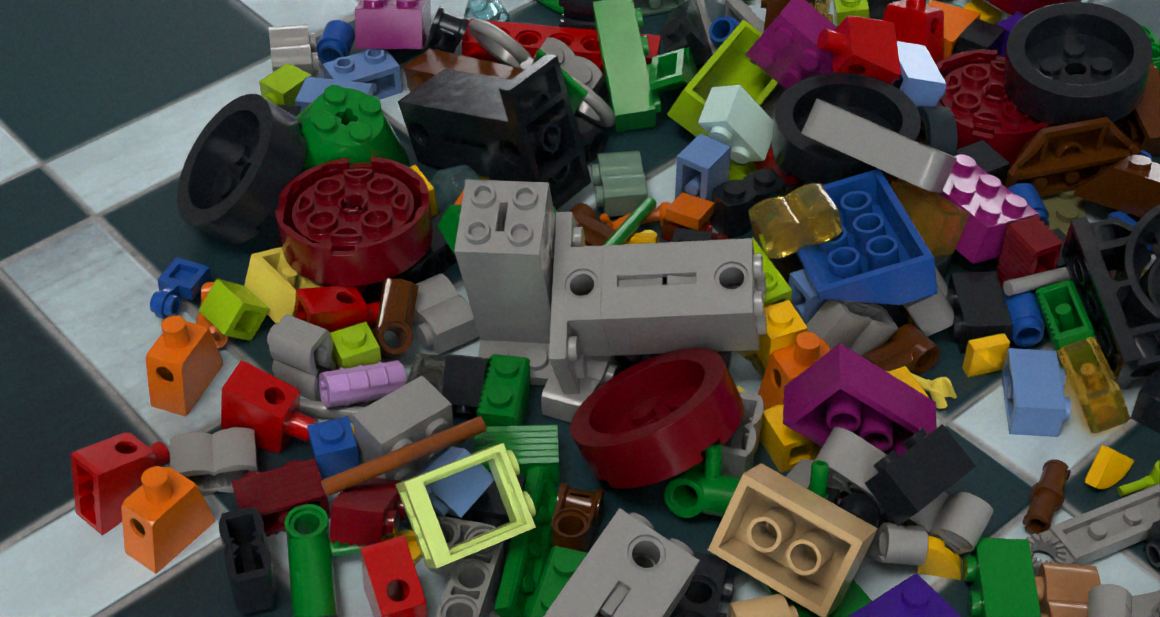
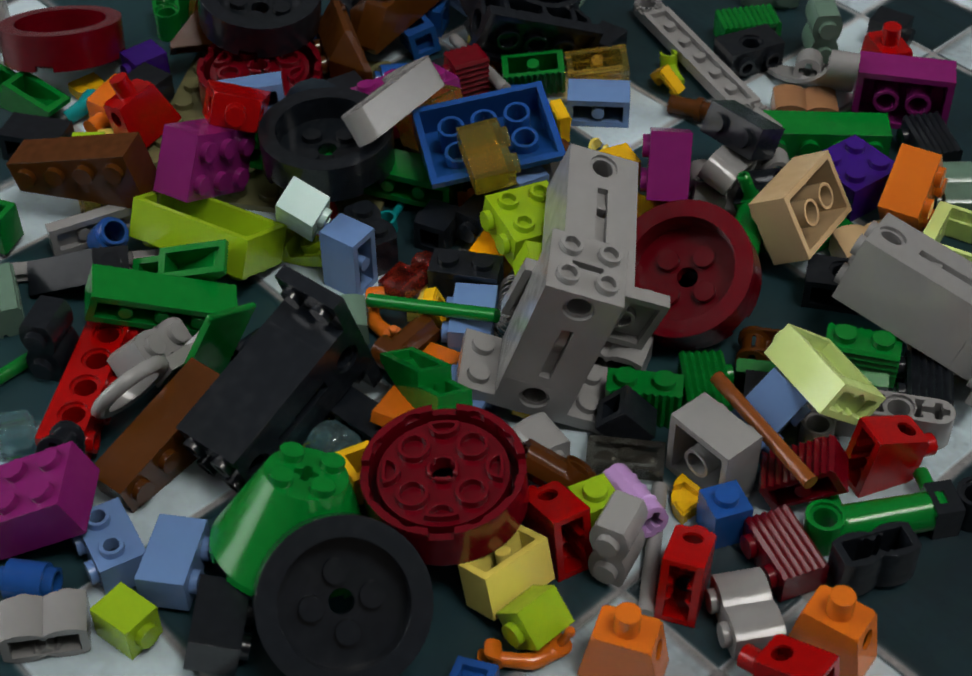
camera: 90 degrees left, 0 degrees up
orange tile [665,192,715,231] -> none

